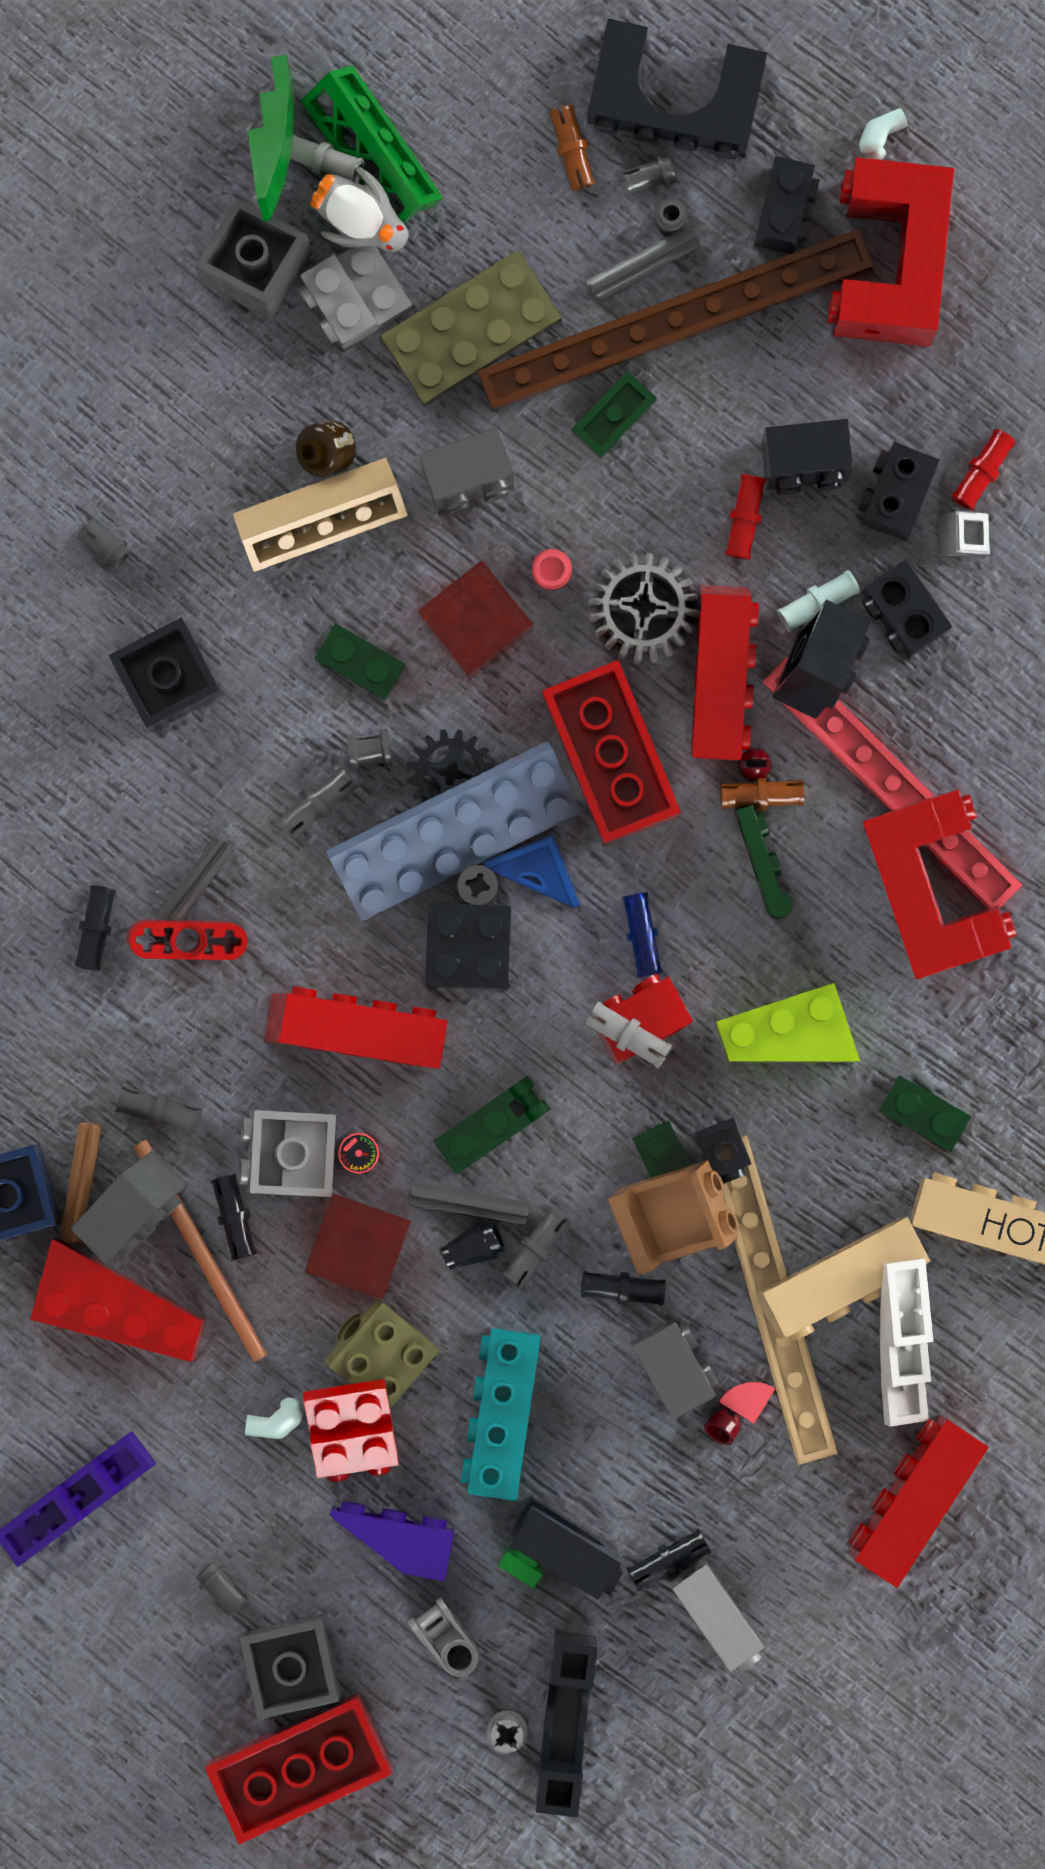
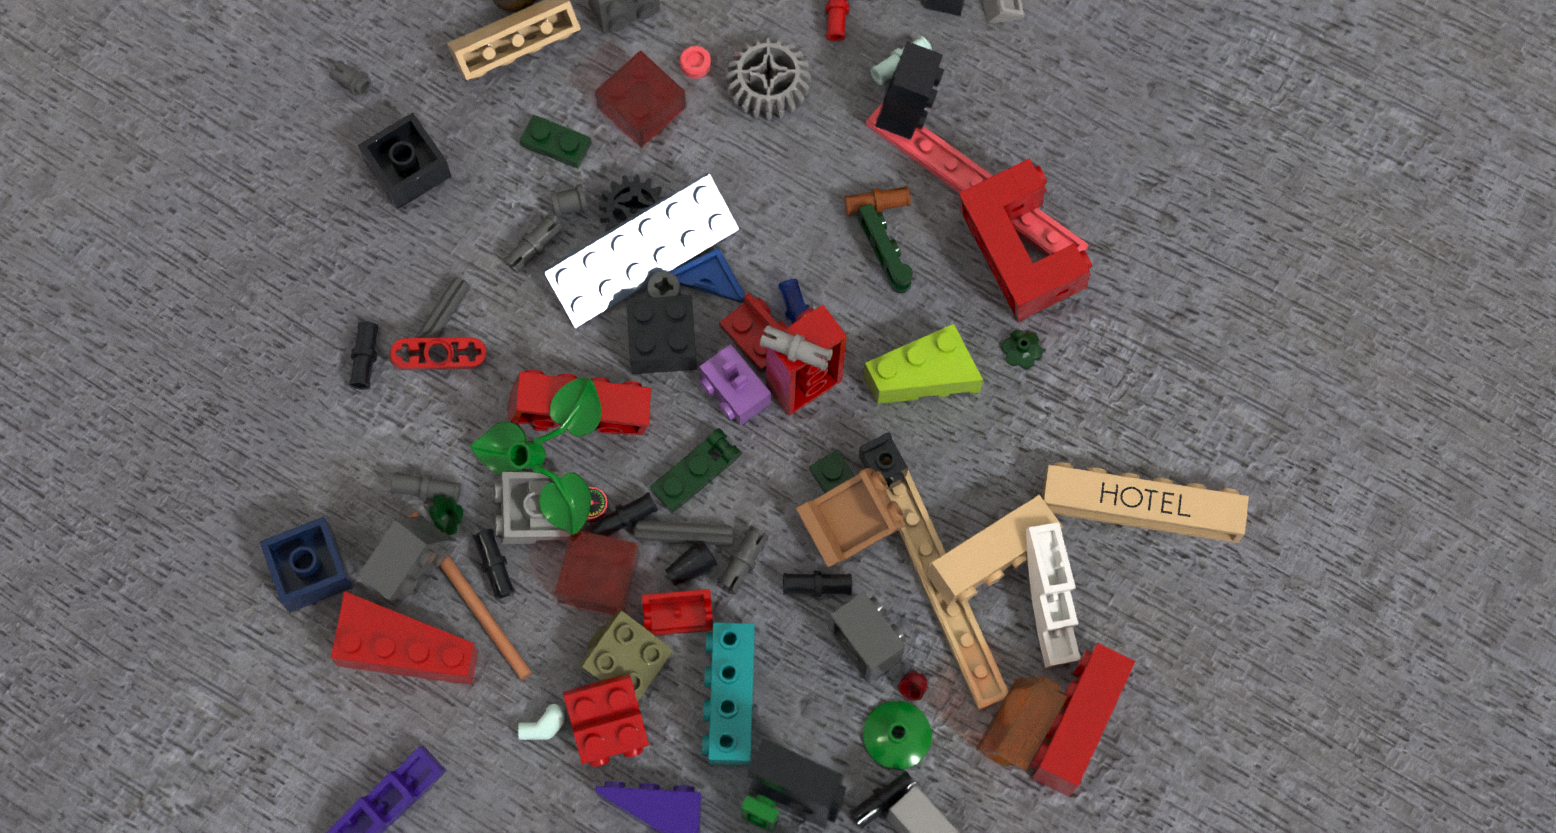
camera: 10 degrees left, 15 degrees down
medium nougat axle [59,1122,101,1244] -> none
red brick [542,660,681,847] -> none
red wedge [691,585,759,760] -> none
coral tile [719,1382,776,1423] -> none
dark red hinge [738,748,772,782] -> none
black brick [861,559,953,660] -> none
dark green plate [878,1075,971,1152] -> none
none -> dark green plant [429,494,464,536]
none -> green plant [470,378,602,535]
none -> black pin [589,492,658,542]
none -> red hinge [642,589,713,636]
none -> medium lavender brick [698,344,771,426]
none -> red bracket [719,293,787,373]
none -> green dish [863,701,932,770]
none -> clear orange brick [976,676,1067,771]
none -> dark green plant [1002,330,1043,369]

